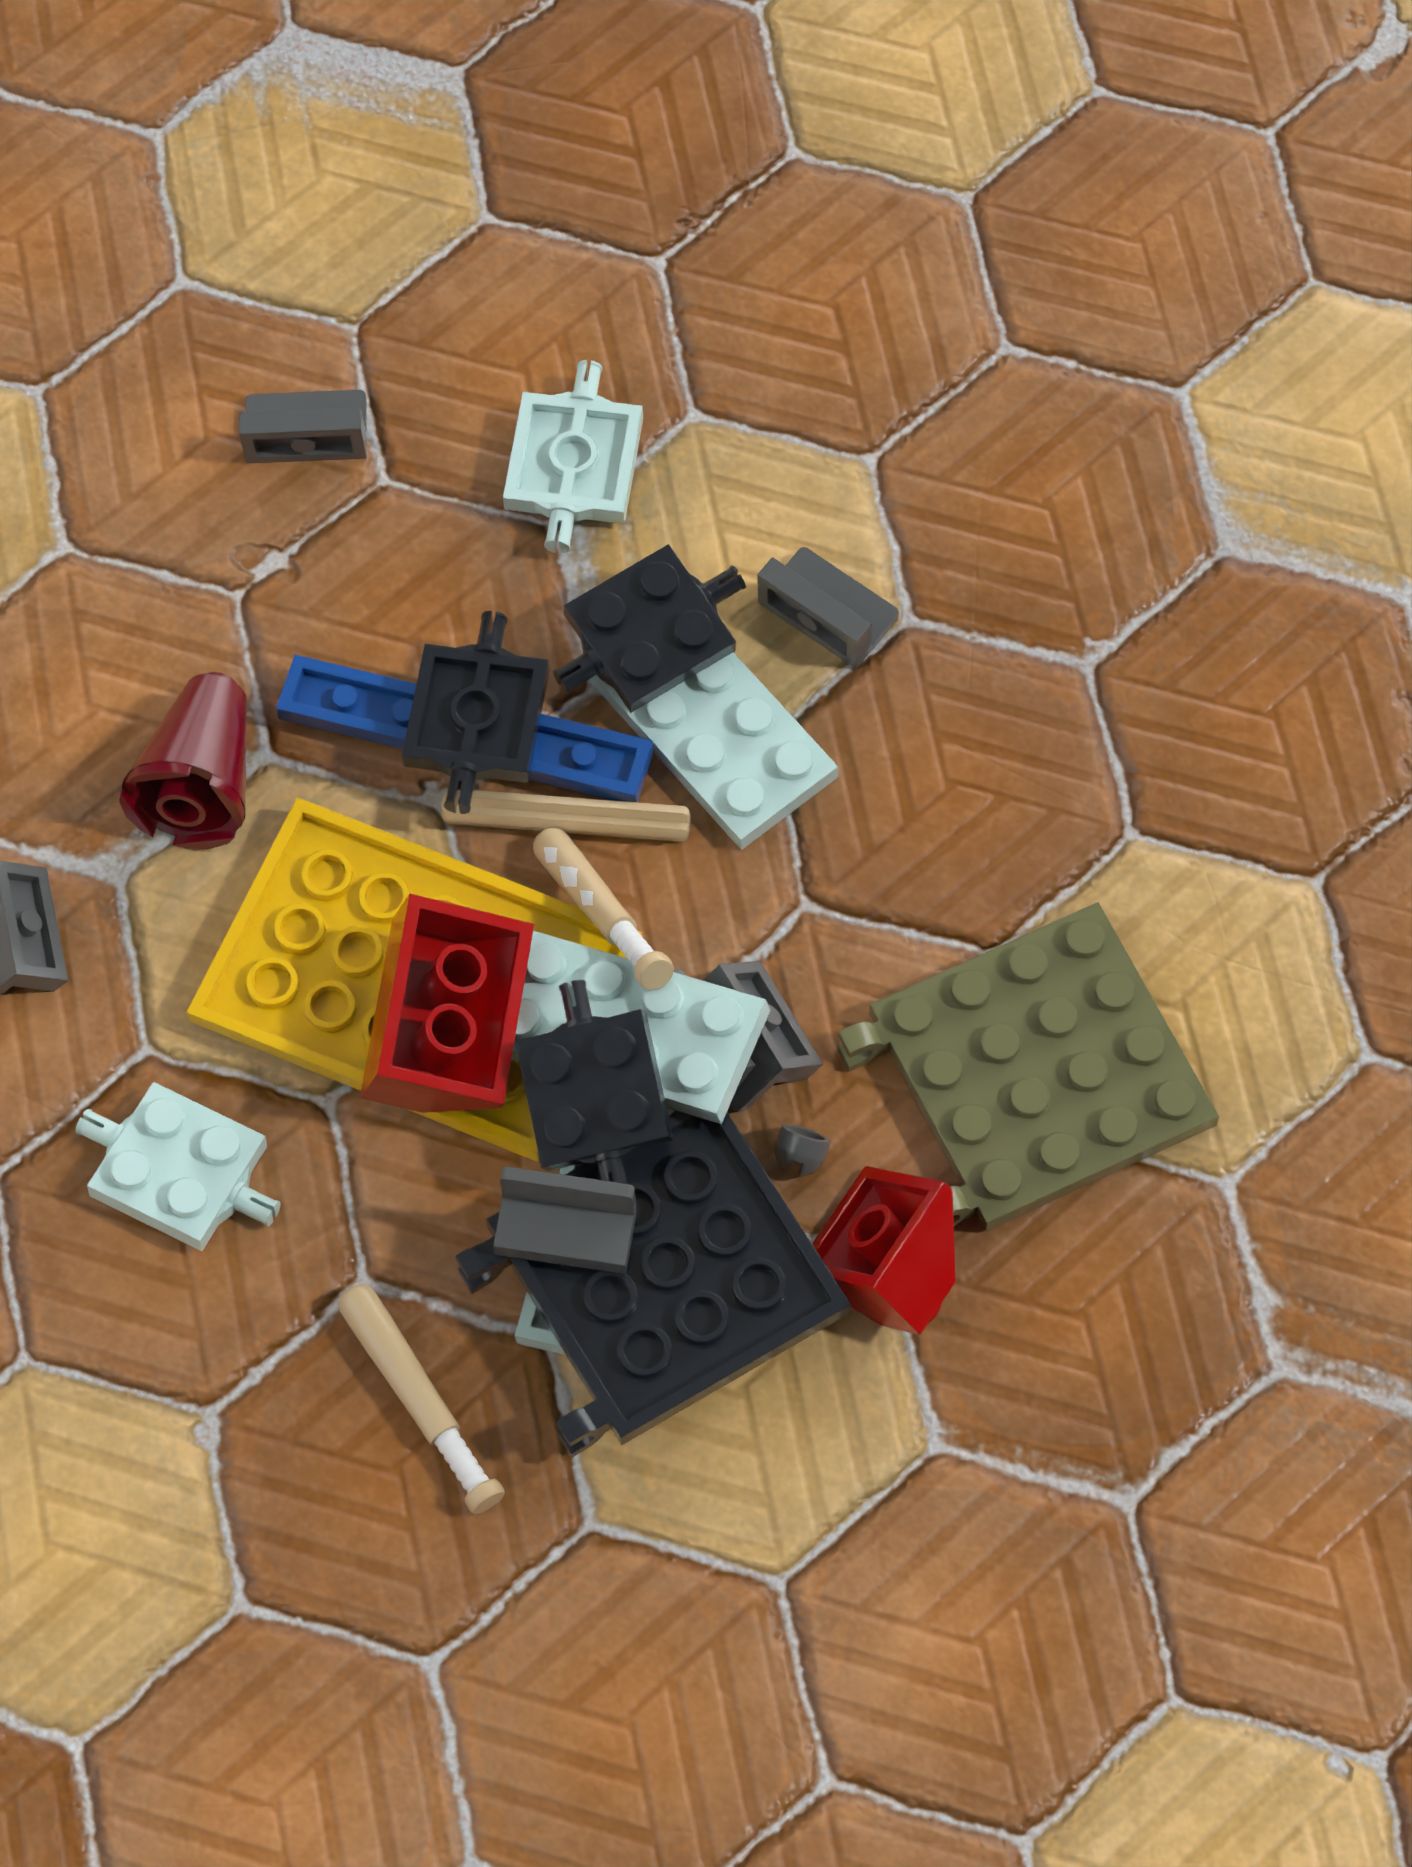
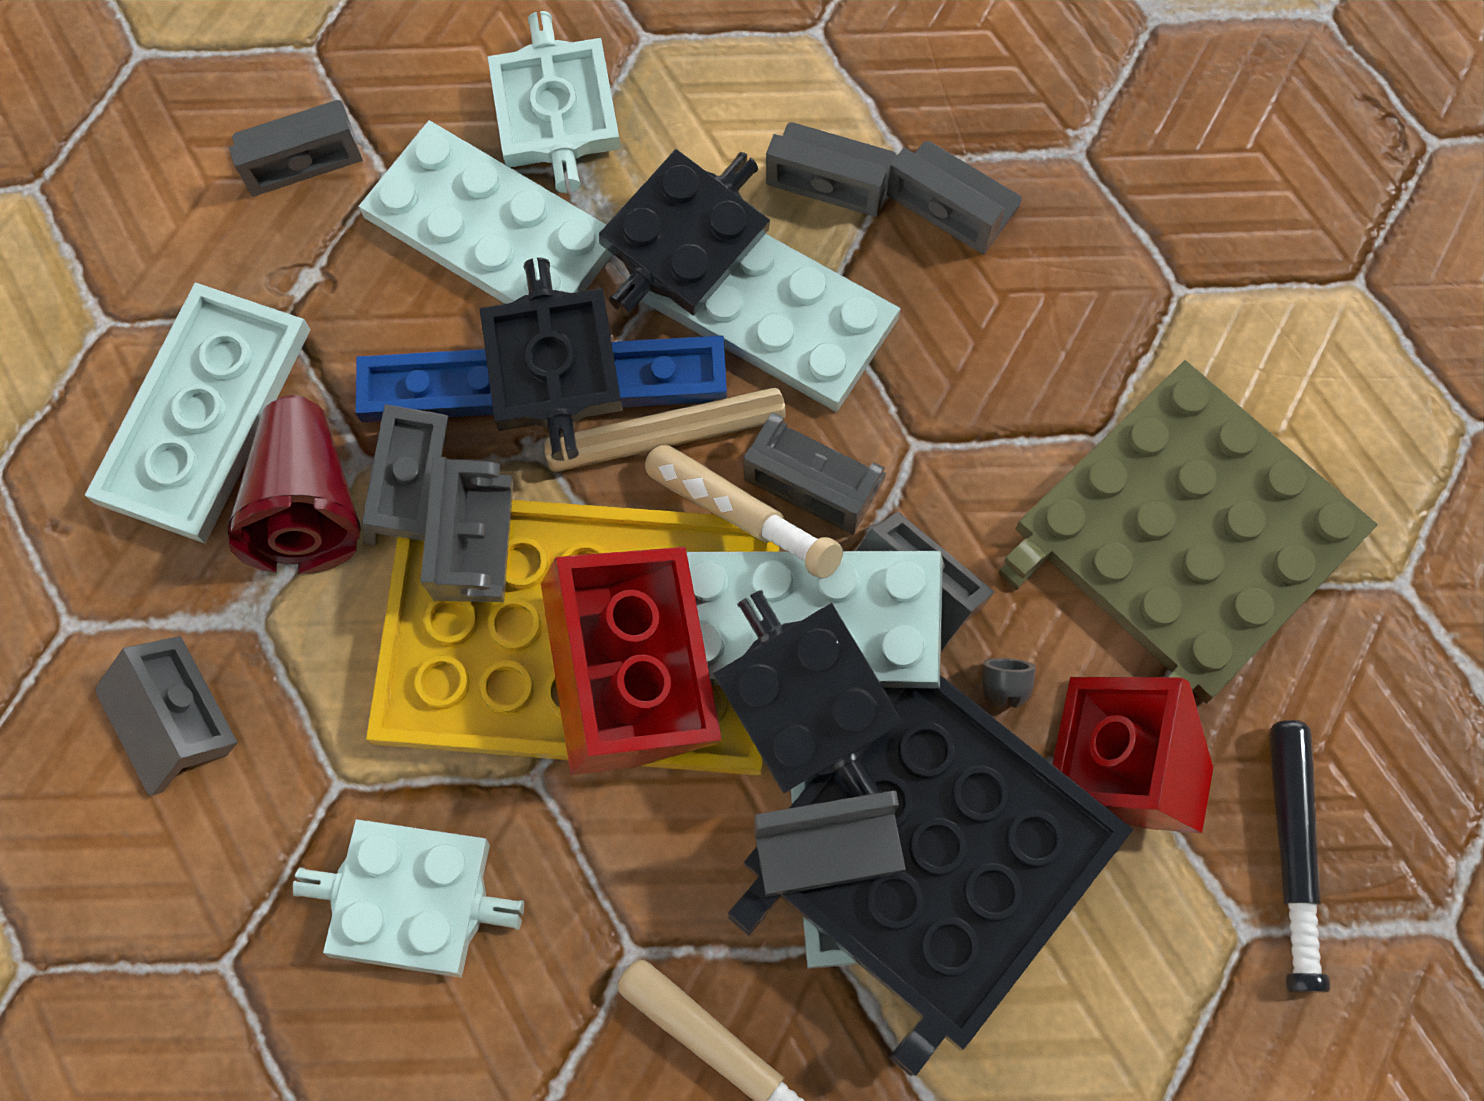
camera: 20 degrees left, 5 degrees up
none -> light aqua plate [85,282,311,544]
none -> light aqua plate [359,120,613,304]
none -> dark grey panel [362,404,448,546]
none -> dark grey hinge [421,457,514,602]
none -> dark grey hinge [743,412,886,535]
none -> dark grey panel [886,141,1022,255]
none -> black piece [1269,720,1330,993]

